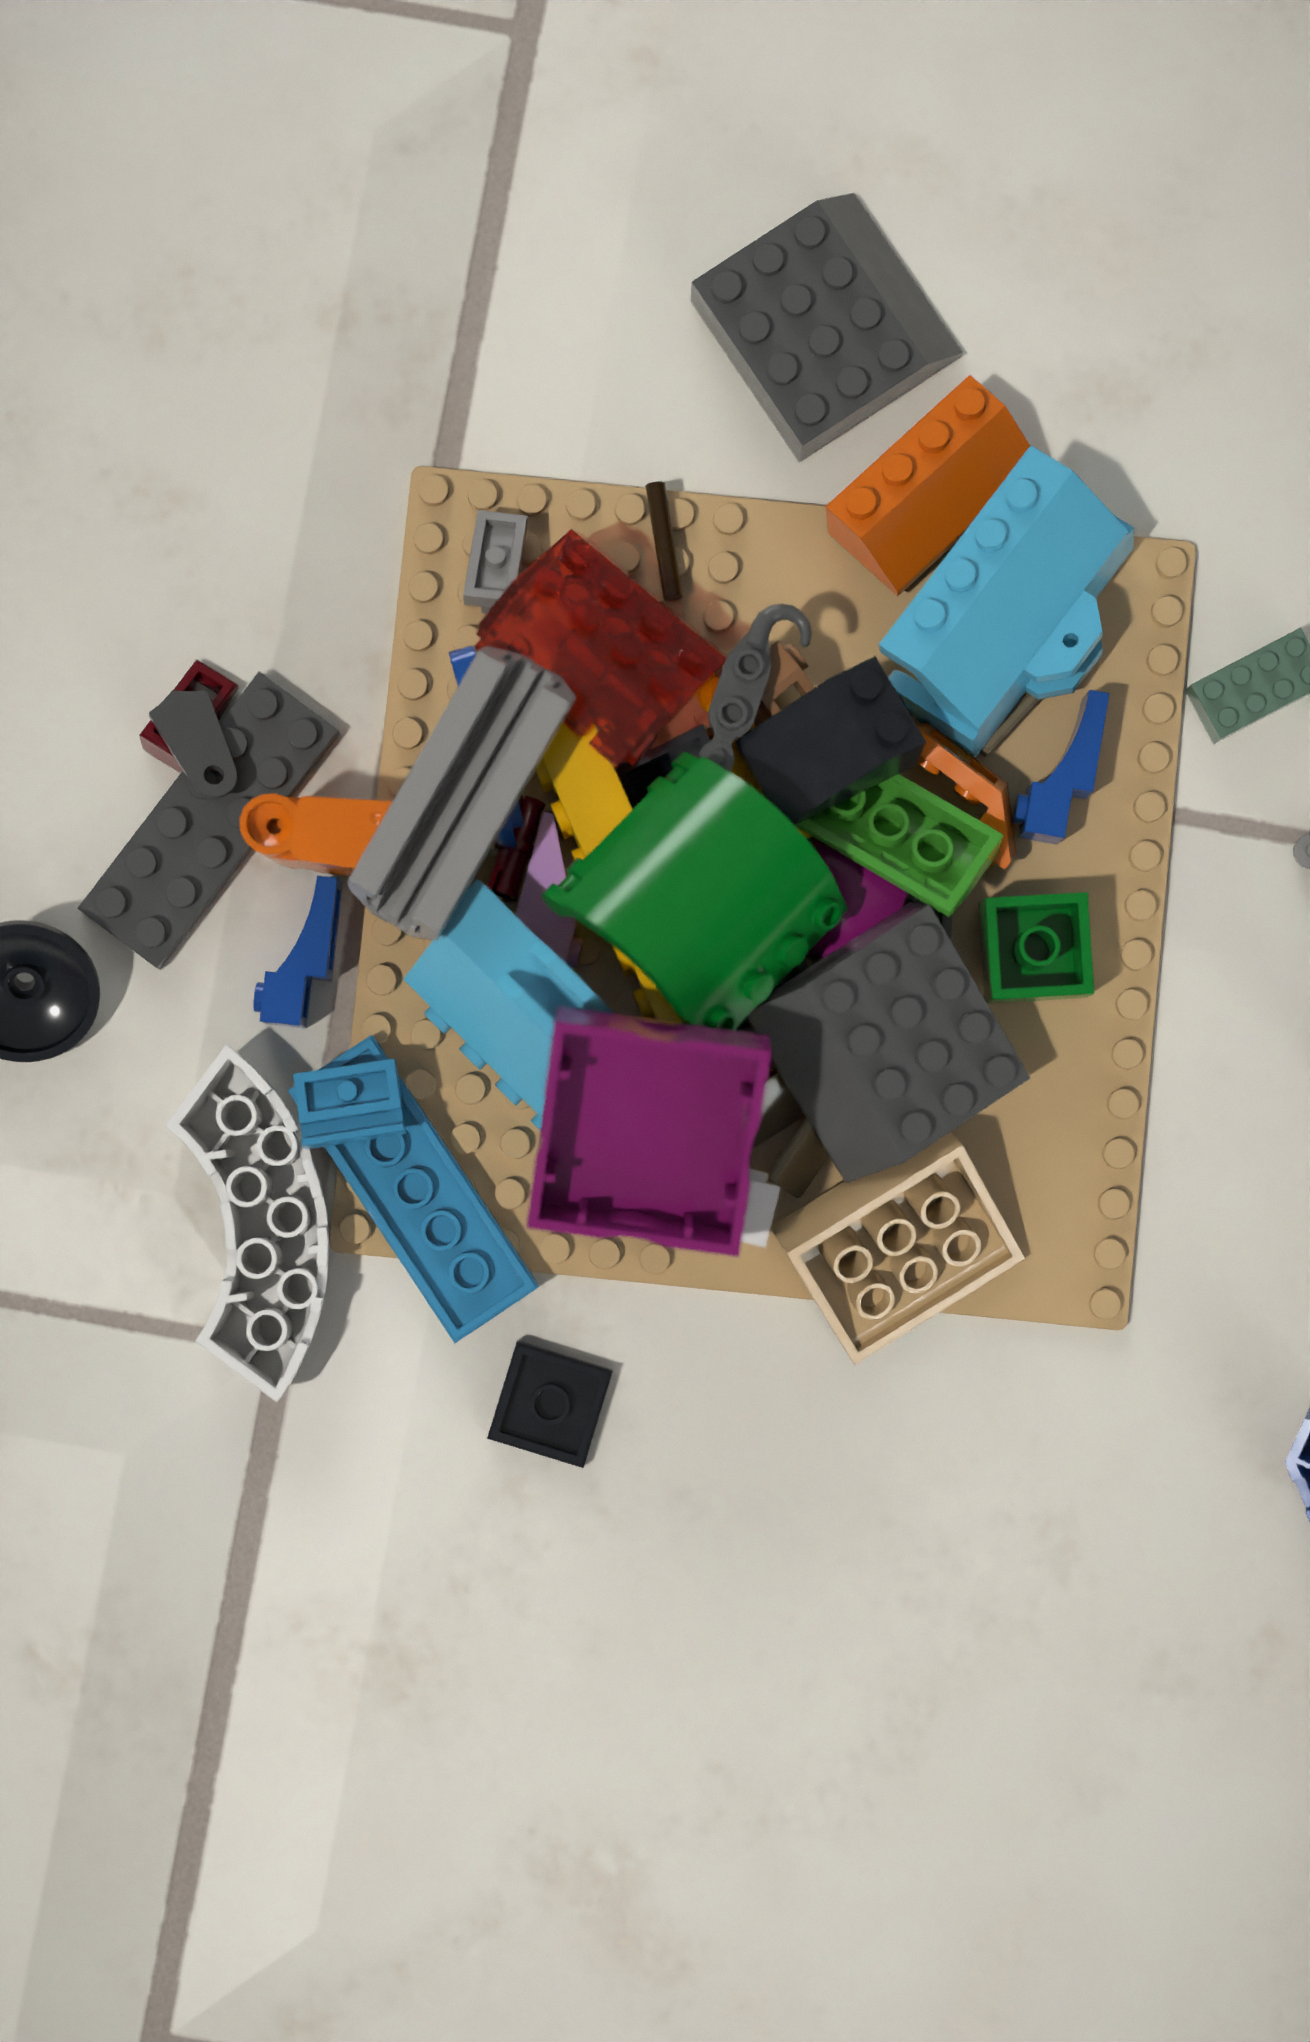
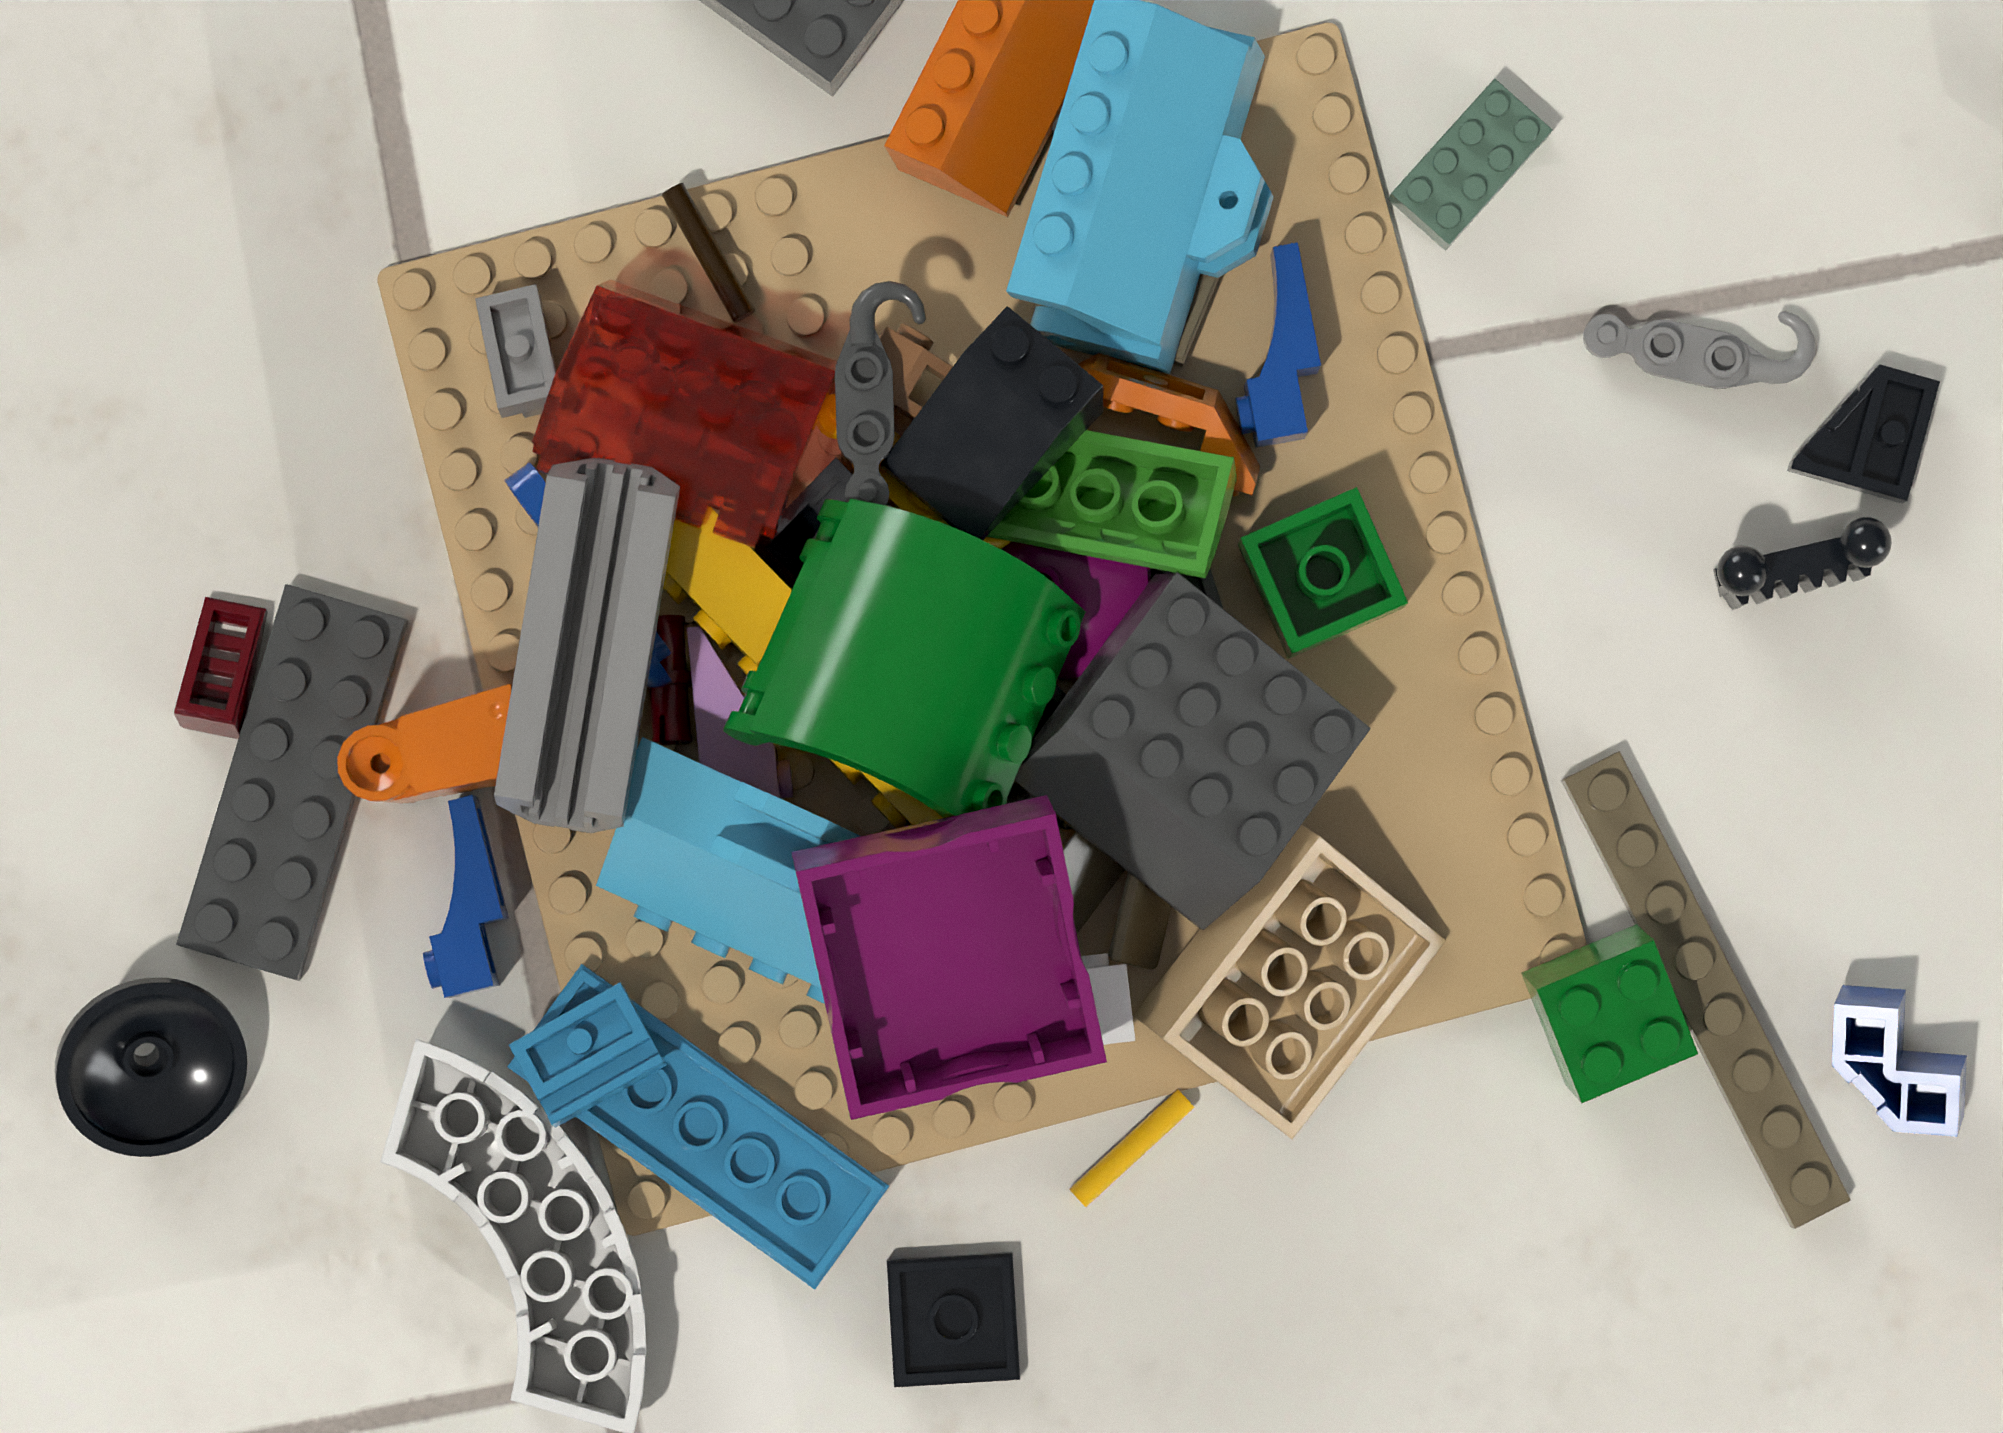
camera: 25 degrees left, 0 degrees up
dark grey piece [149,690,237,799] -> none
none -> yellow piece [1069,1089,1195,1207]
none -> green brick [1521,924,1698,1103]
none -> dark tan plate [1561,751,1851,1229]

